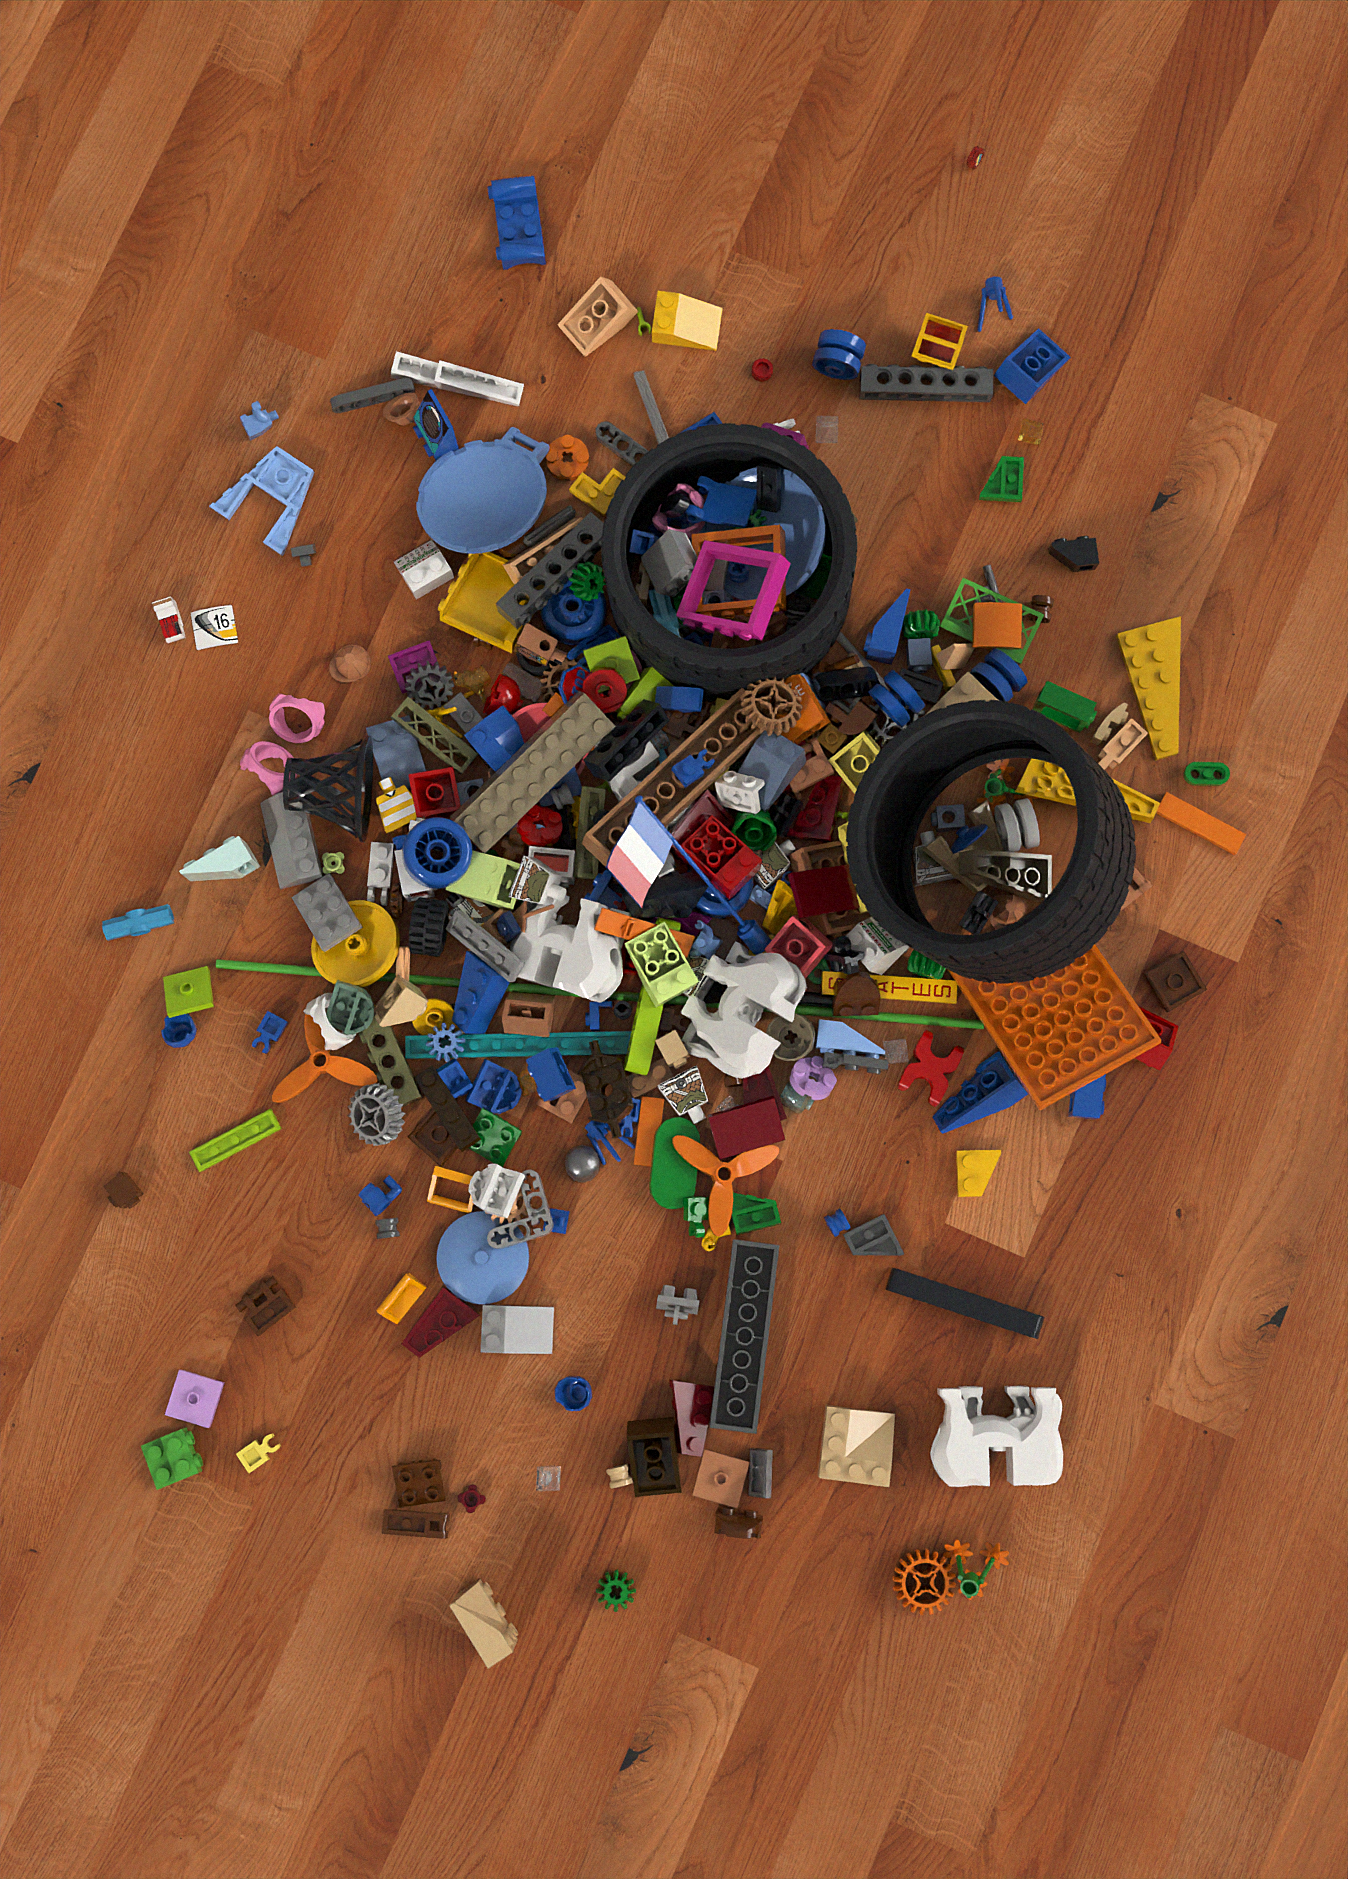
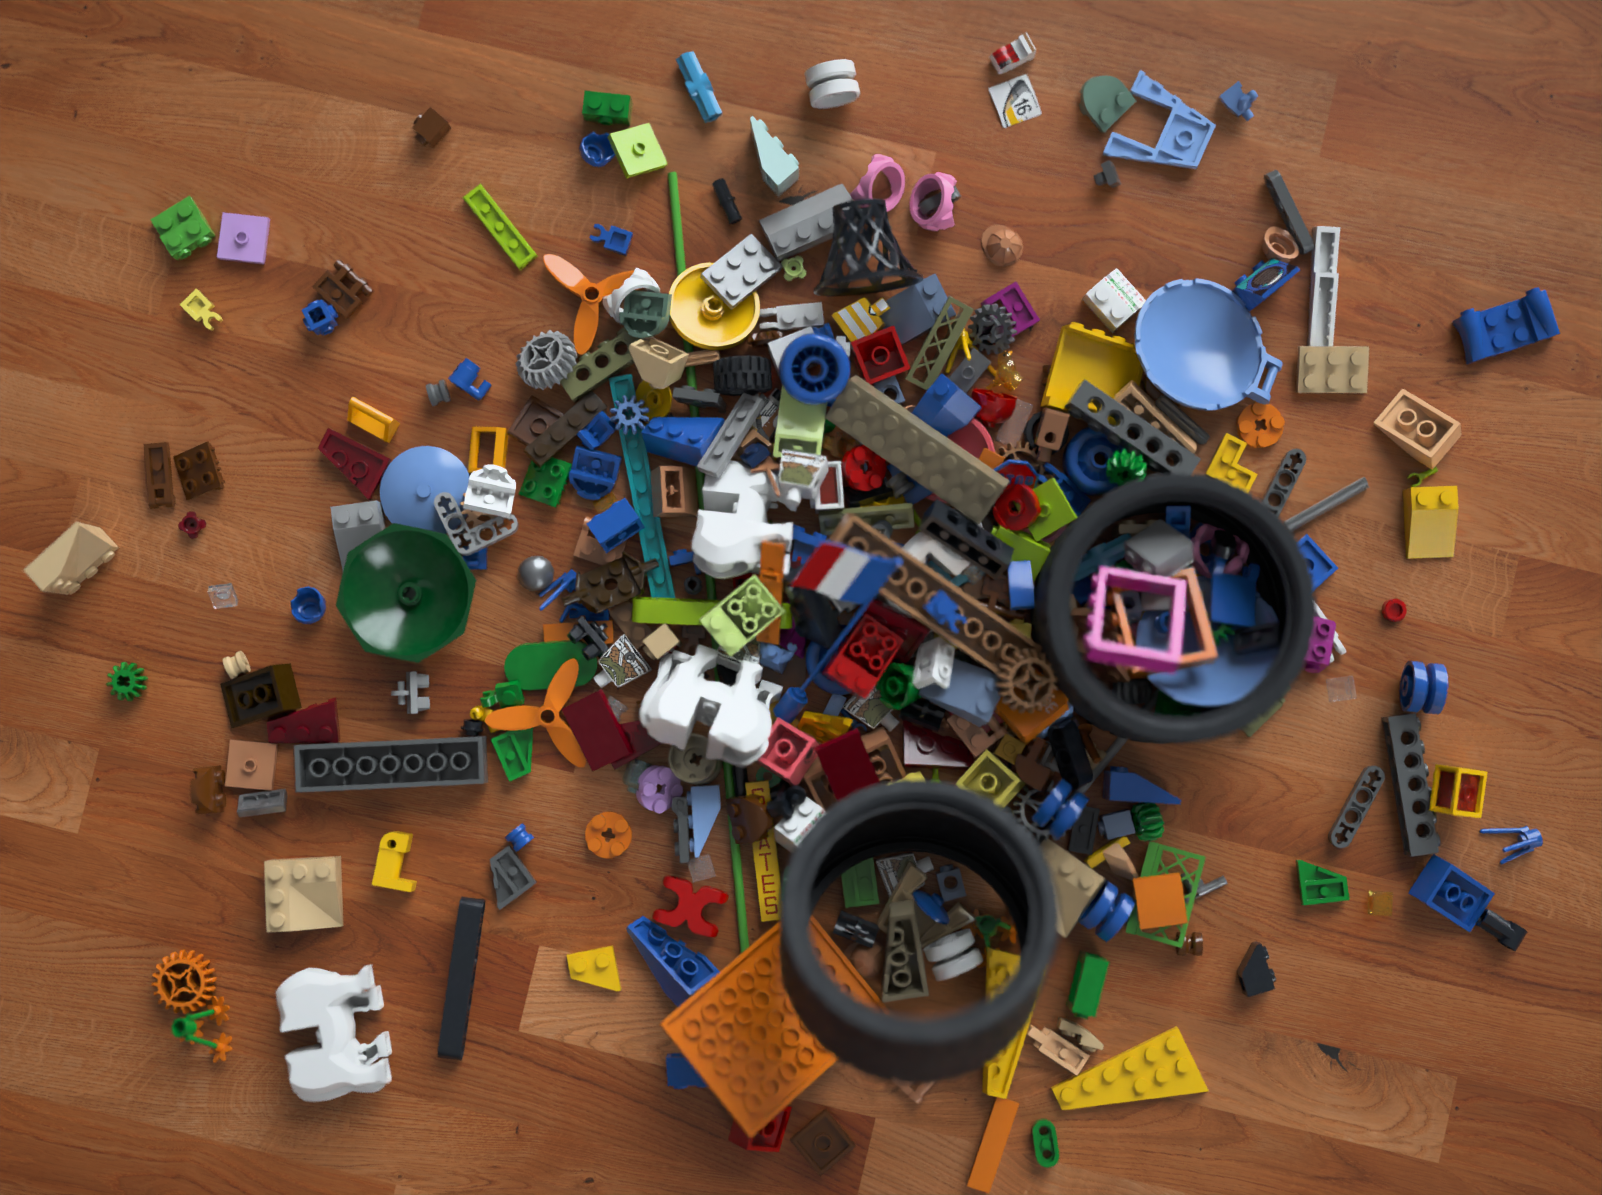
camera: 75 degrees right, 5 degrees up
none -> blue brick [302,300,338,335]
none -> dark green piece [336,523,476,663]
none -> yellow piece [372,831,417,892]
none -> black plate [461,719,484,736]
none -> black hips [567,616,609,661]
none -> green brick [582,91,633,126]
none -> orange plate [585,811,632,858]
none -> dark grey wing [672,385,727,414]
none -> black axle [712,178,742,225]
none -> white wheel [804,59,860,109]
none -> bright green plate [841,857,879,908]
none -> dark grey beam [918,186,961,216]
none -> sand green slope [1079,76,1136,132]
none -> tan plate [1296,346,1369,393]
none -> dark grey beam [1328,766,1385,848]
none -> black piece [1476,908,1528,952]

